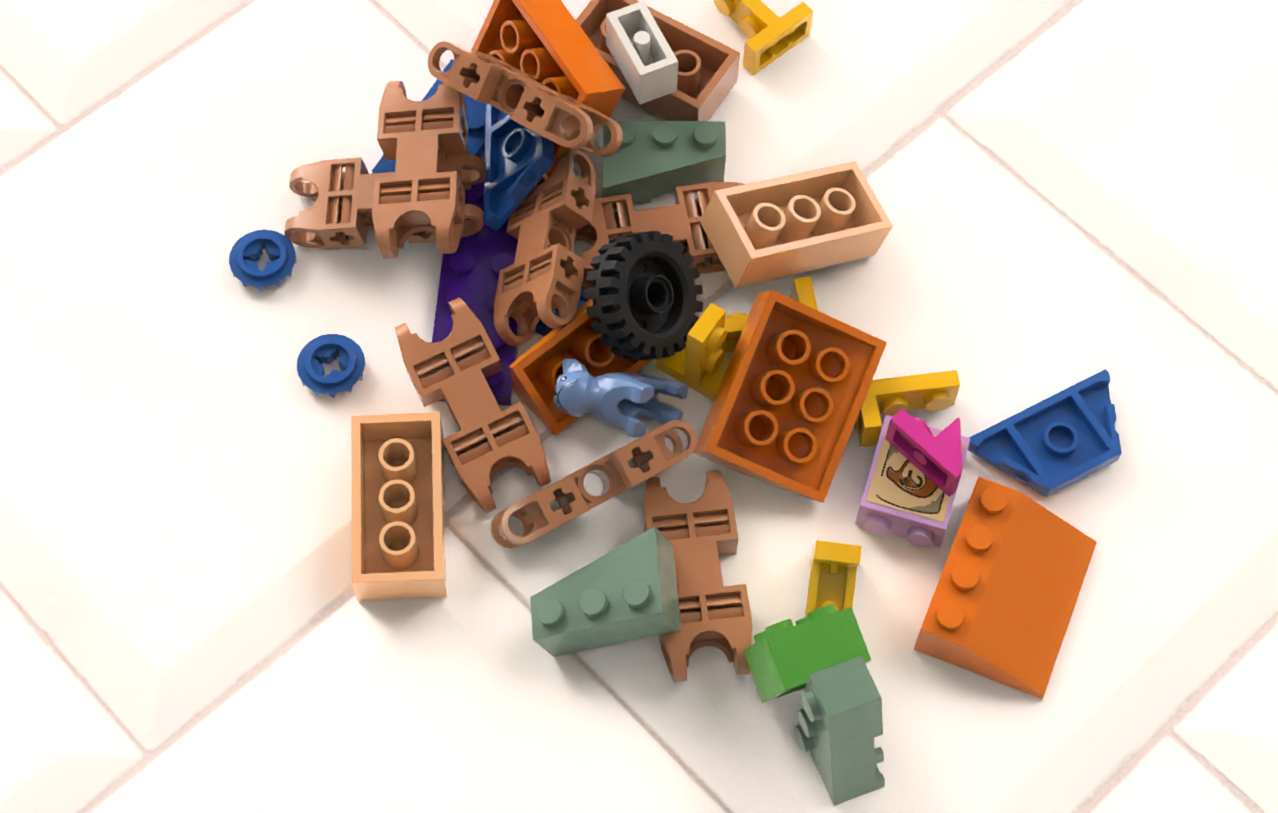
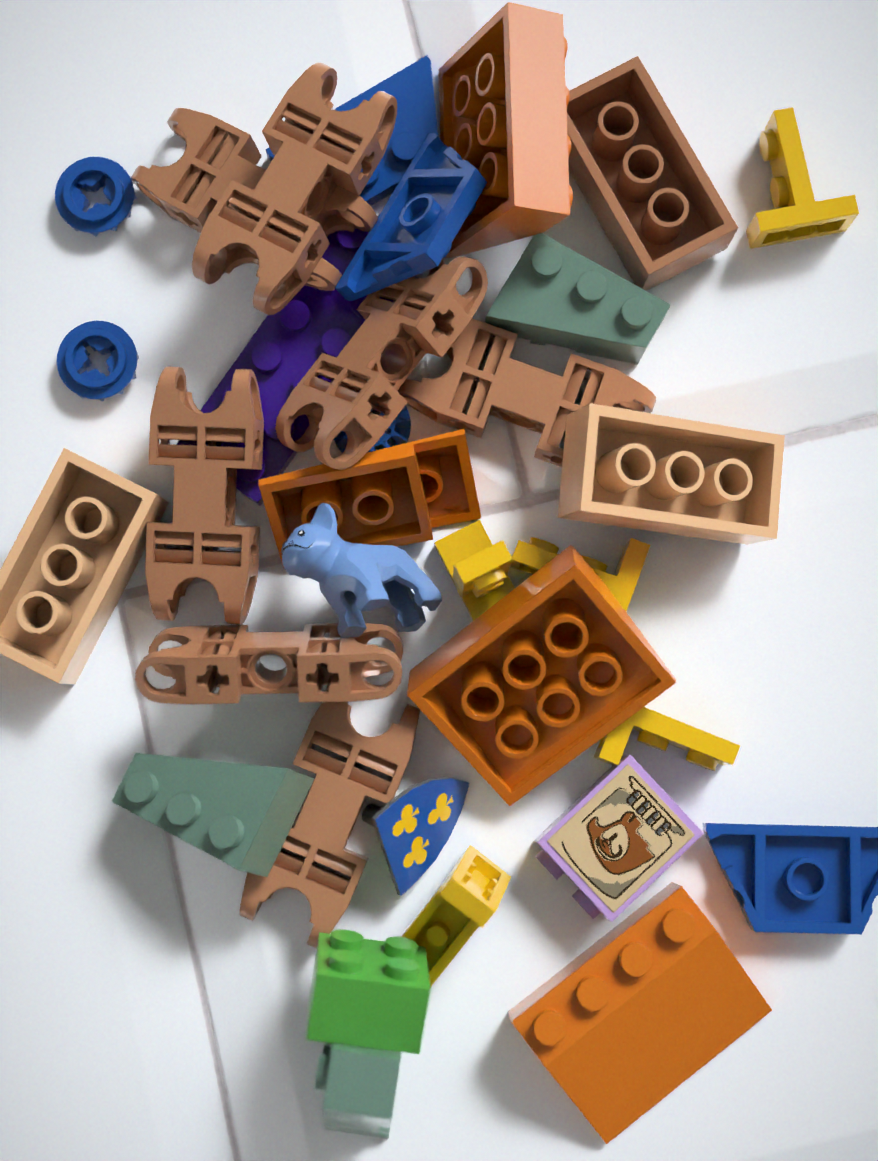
camera: 30 degrees right, 20 degrees up
nougat piece [428,41,623,157] -> none
black wheel [585,231,703,360] -> none
white brick [606,1,678,104] -> none
dark pink slope [885,408,962,497] -> none
none -> blue shield [362,777,470,896]

